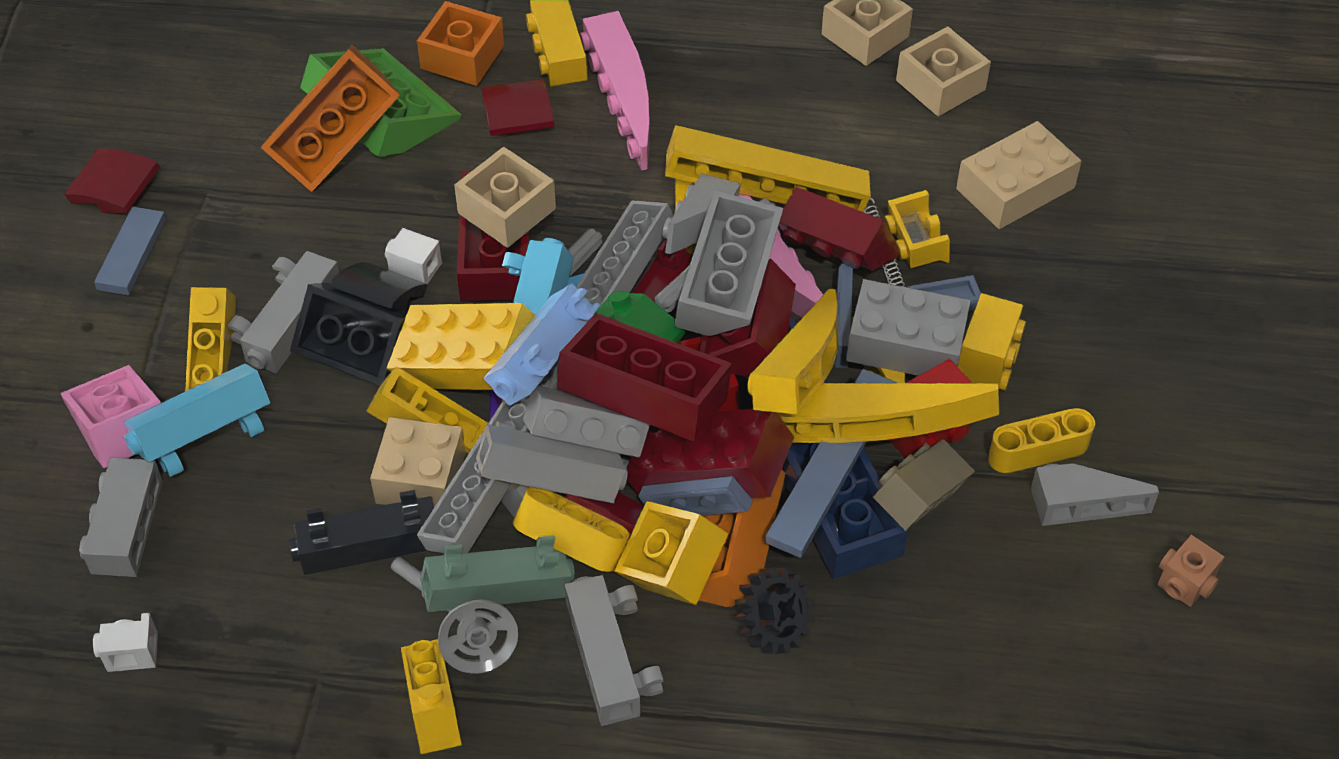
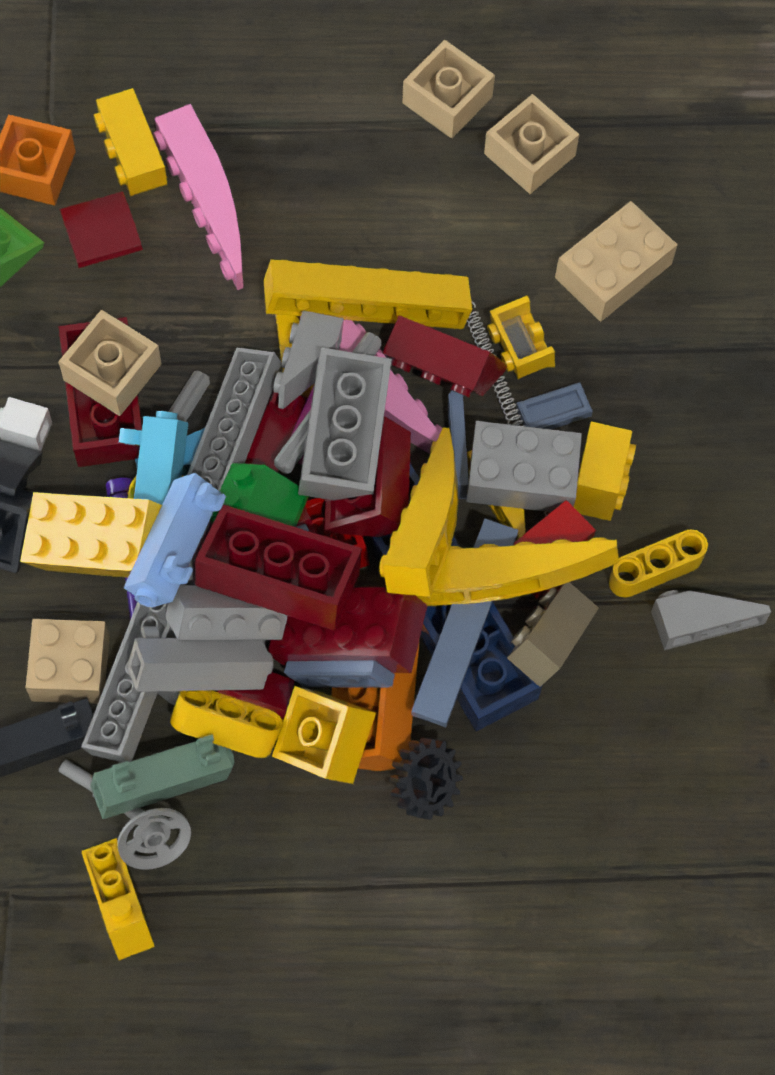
camera: 10 degrees left, 15 degrees up
yellow slope [366,366,488,453] -> none
light grey brick [564,575,663,726] -> none

